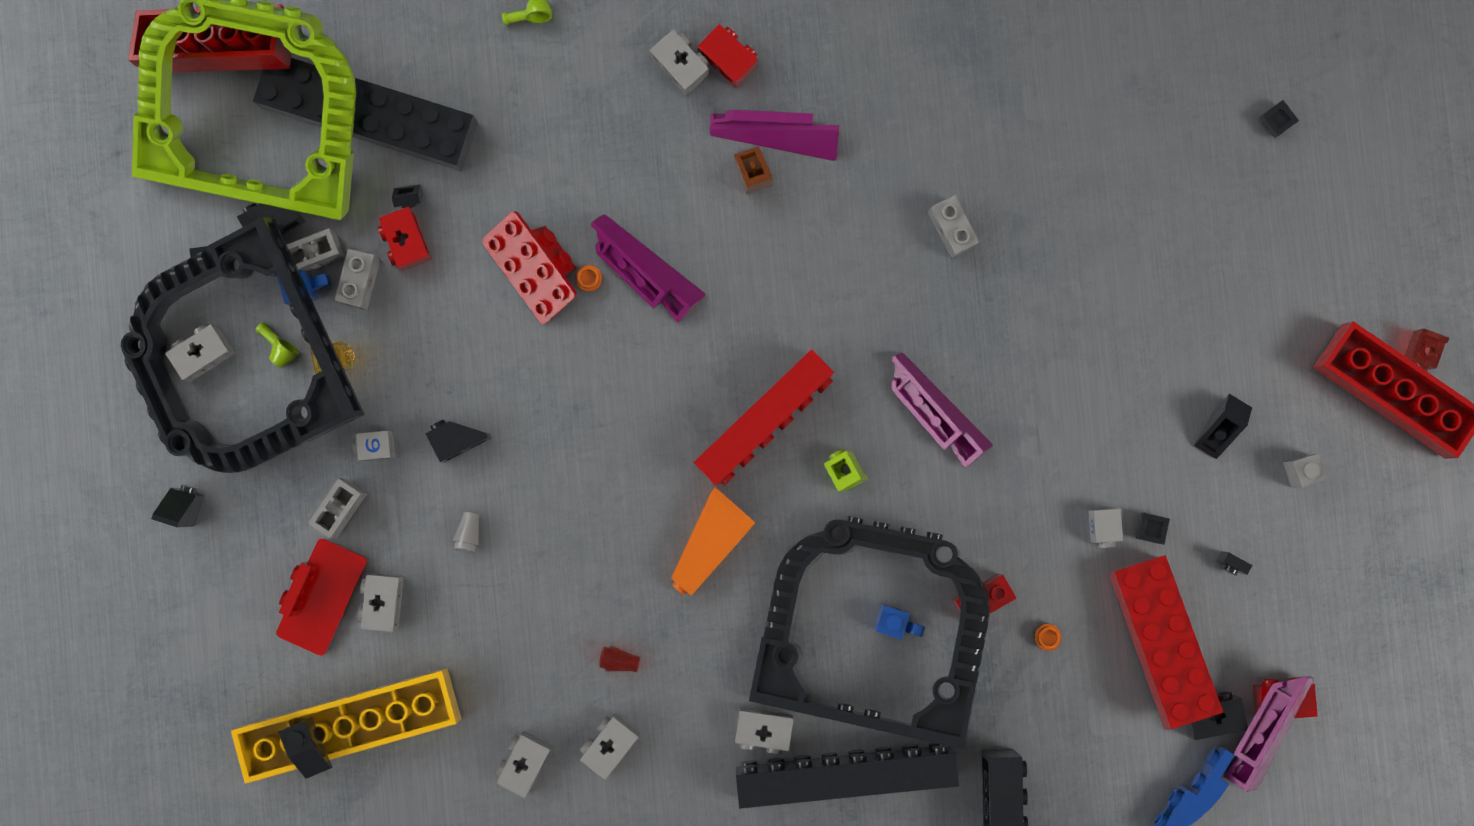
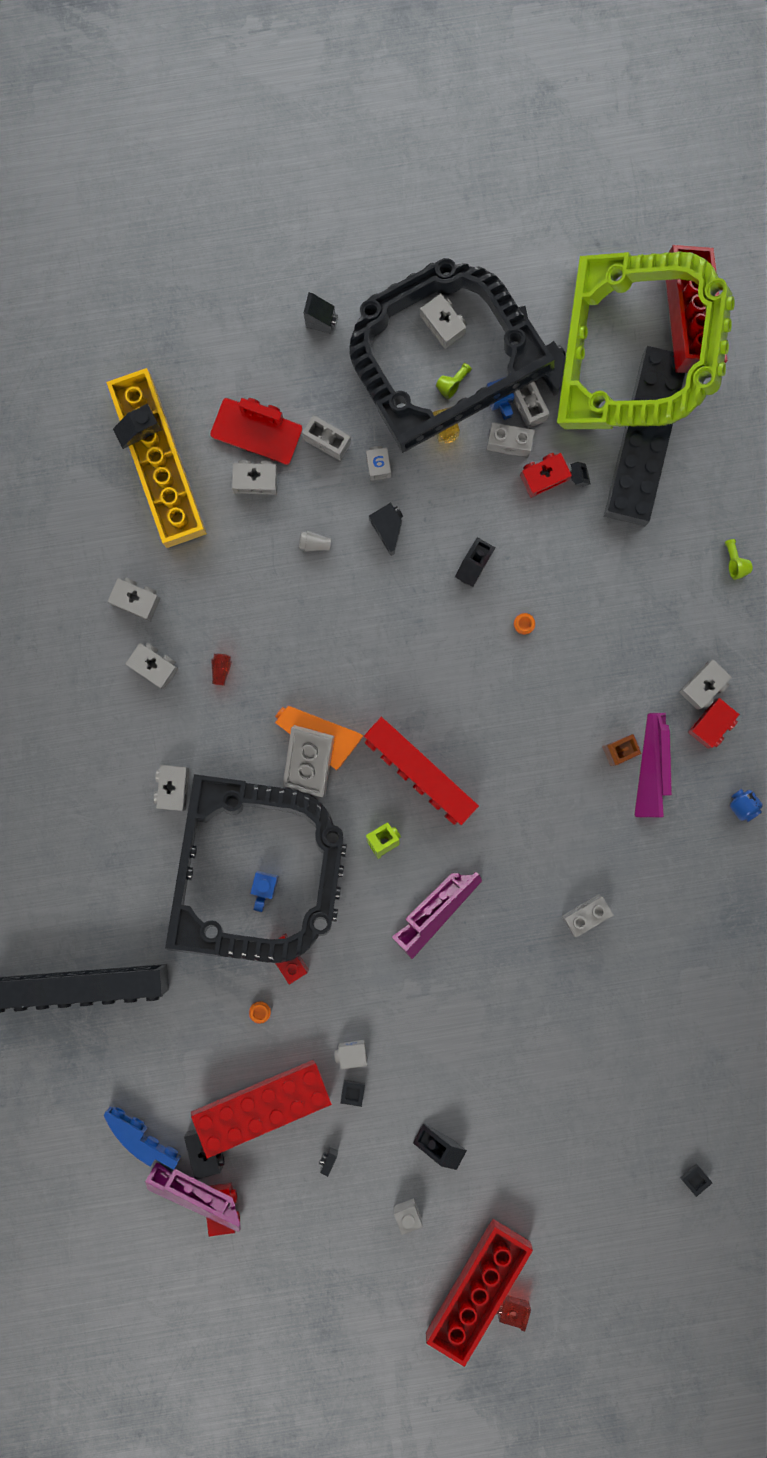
camera: 90 degrees right, 0 degrees up
bracket [482,211,577,324] -> none
magenta wedge [591,214,705,323] -> none
black brick [736,742,959,809] -> none
none -> light grey tile [282,725,335,798]
none -> black slope [455,537,496,587]
none -> blue head [729,789,763,822]

